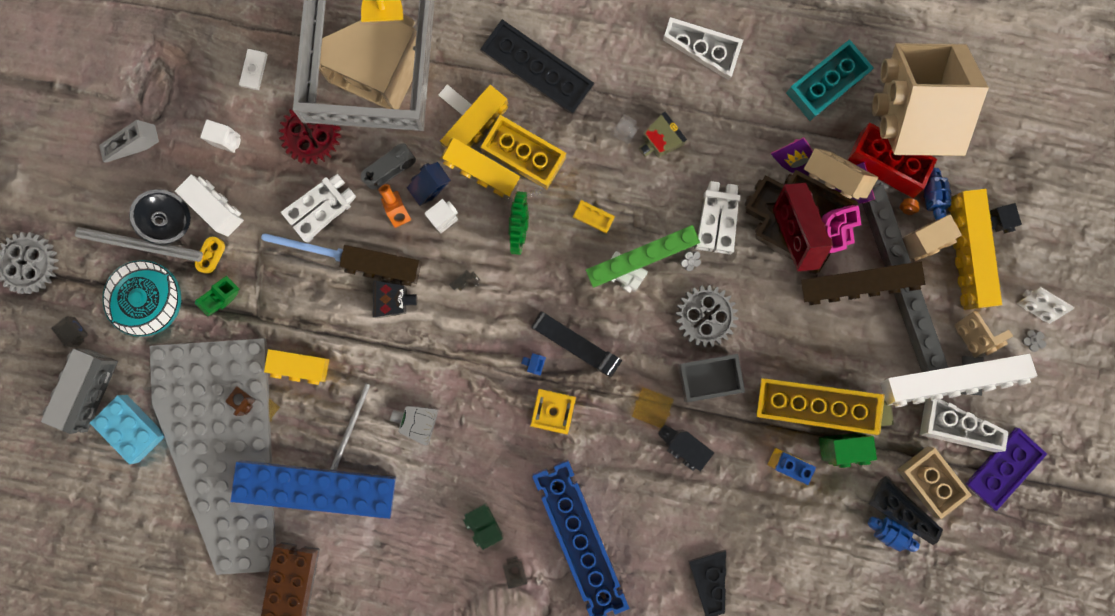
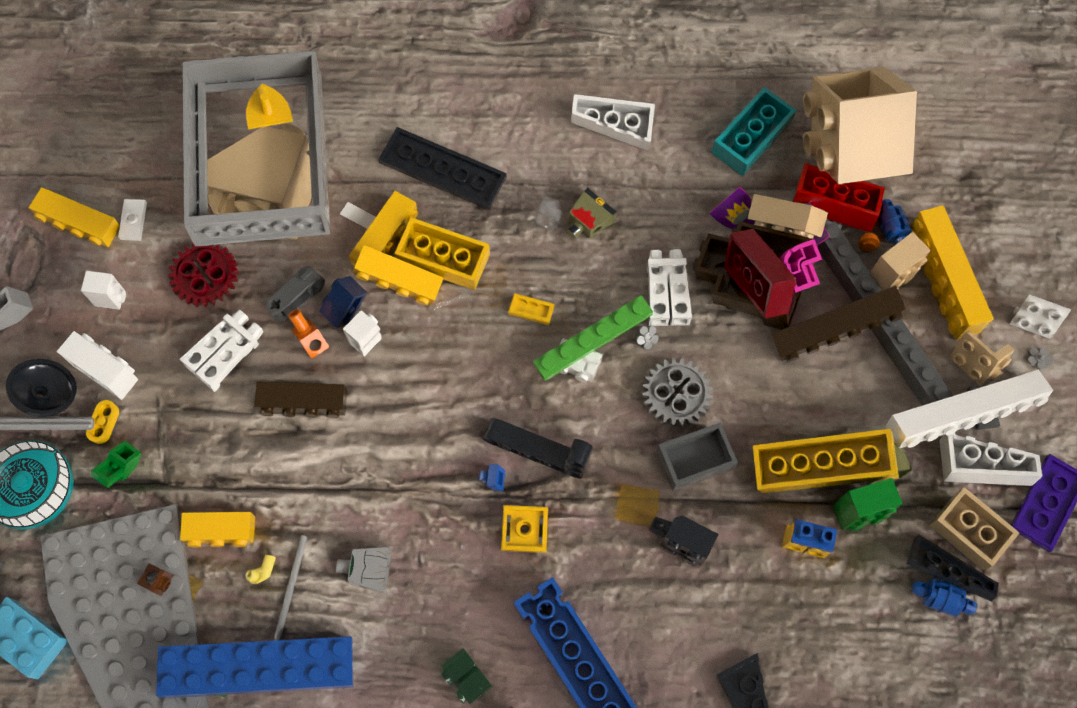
camera: 15 degrees left, 15 degrees down
light blue bar [261,233,343,262] -> none
black torso [373,281,417,318] -> none
clear smoke bracket [449,270,480,291] -> none
green gear [508,191,529,255] -> none
black brick [990,203,1022,234] -> none
none -> yellow brick [29,187,120,247]
none -> light yellow arm [246,555,276,584]

